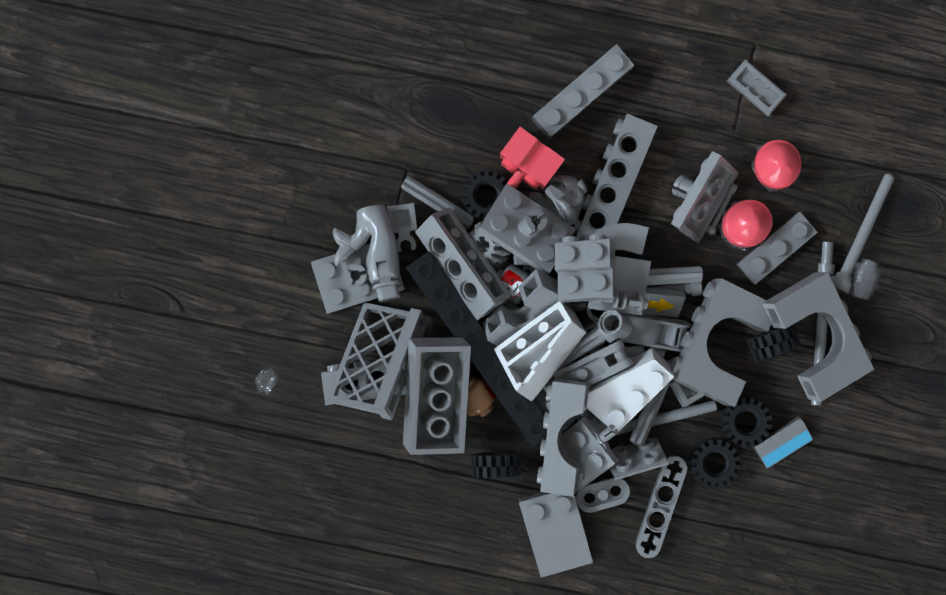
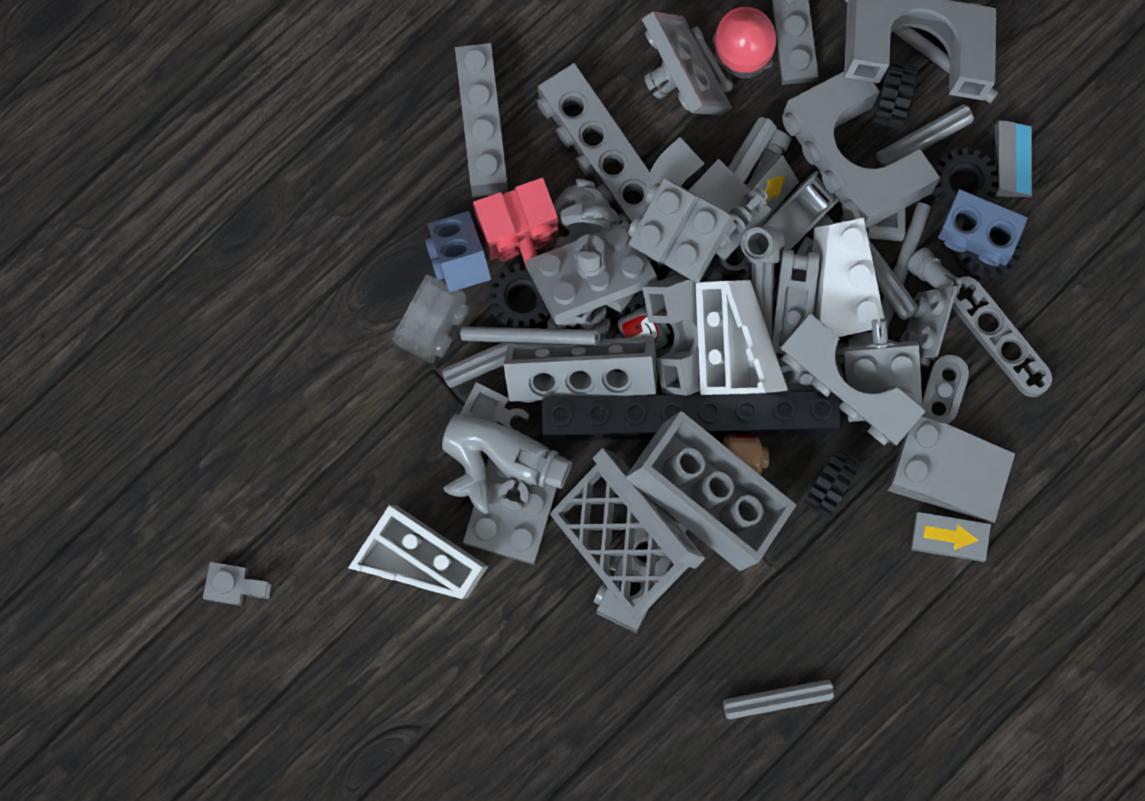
camera: 50 degrees left, 10 degrees down
clear plate [254,368,279,394] -> none
none -> light grey plate [203,562,272,606]
none -> white wedge [349,505,488,599]
none -> clear brick [392,274,469,364]
none -> sand blue brick [425,211,491,292]
none -> light grey piece [460,326,600,345]
none -> light grey axle [723,680,834,719]
none -> light grey axle [875,104,974,168]
none -> light grey pin [907,248,962,293]
none -> light grey tile [911,512,991,562]
none -> sand blue brick [938,189,1028,266]

